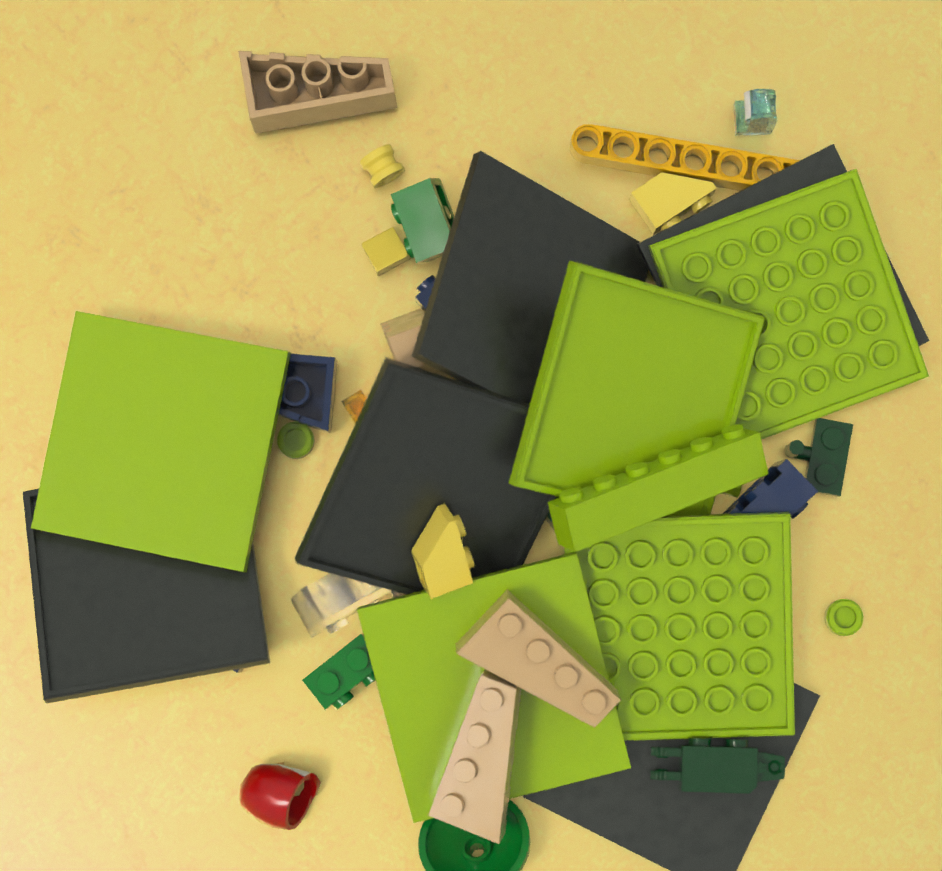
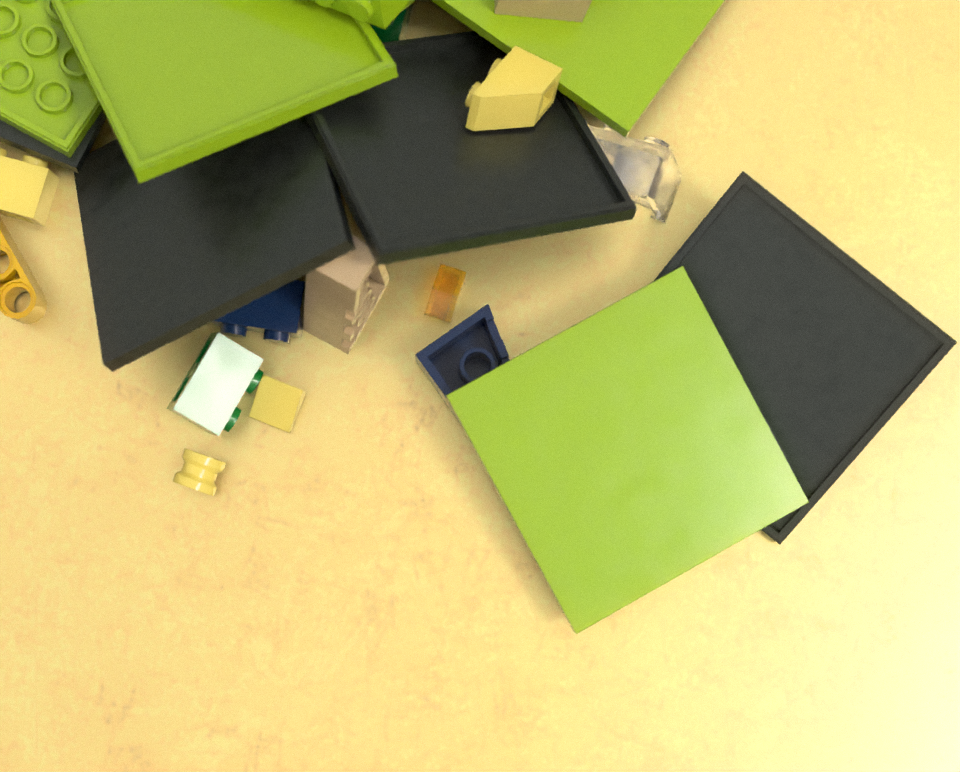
camera: 130 degrees left, 0 degrees up
tan wedge [238,51,397,134] -> none
red piece [239,762,321,830] -> none
lime tile [277,421,315,459] -> none
green brick [302,634,375,710] -> none

